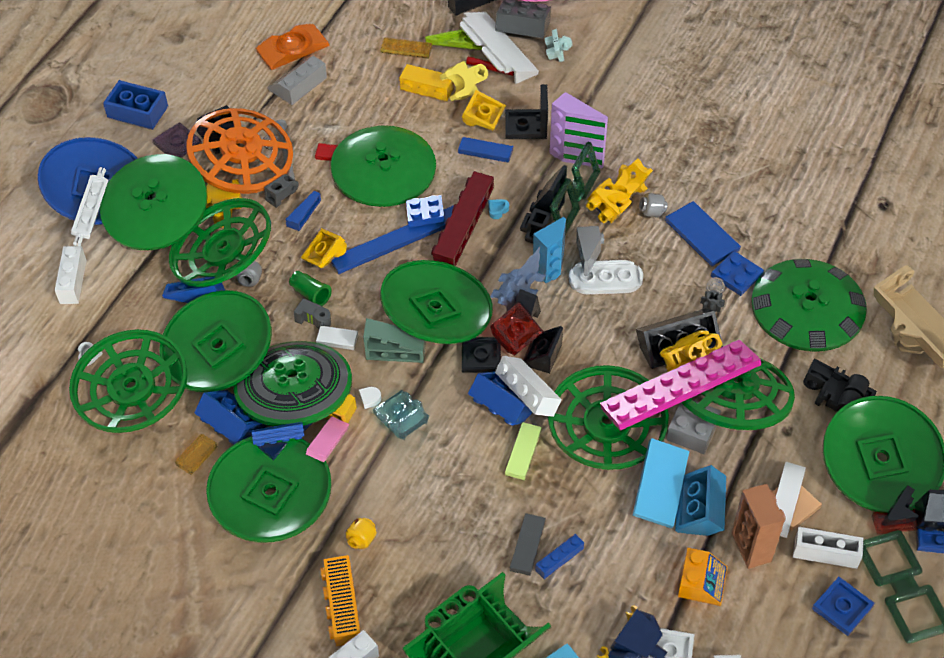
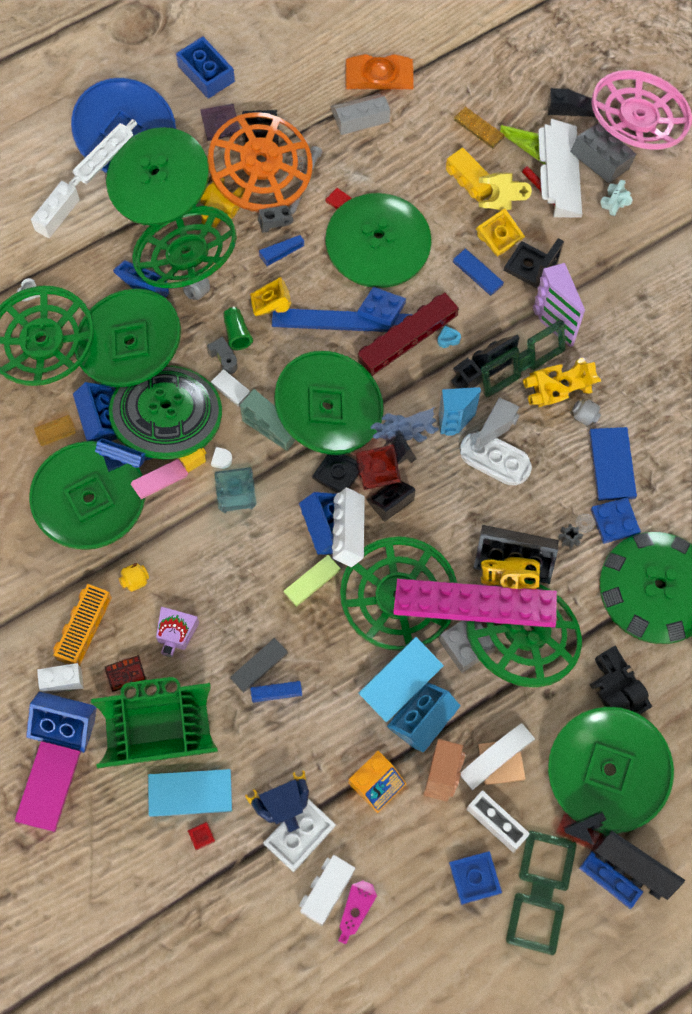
camera: 30 degrees right, 15 degrees up
none -> clear red piece [104,655,147,692]
none -> lavender torso [156,607,199,657]

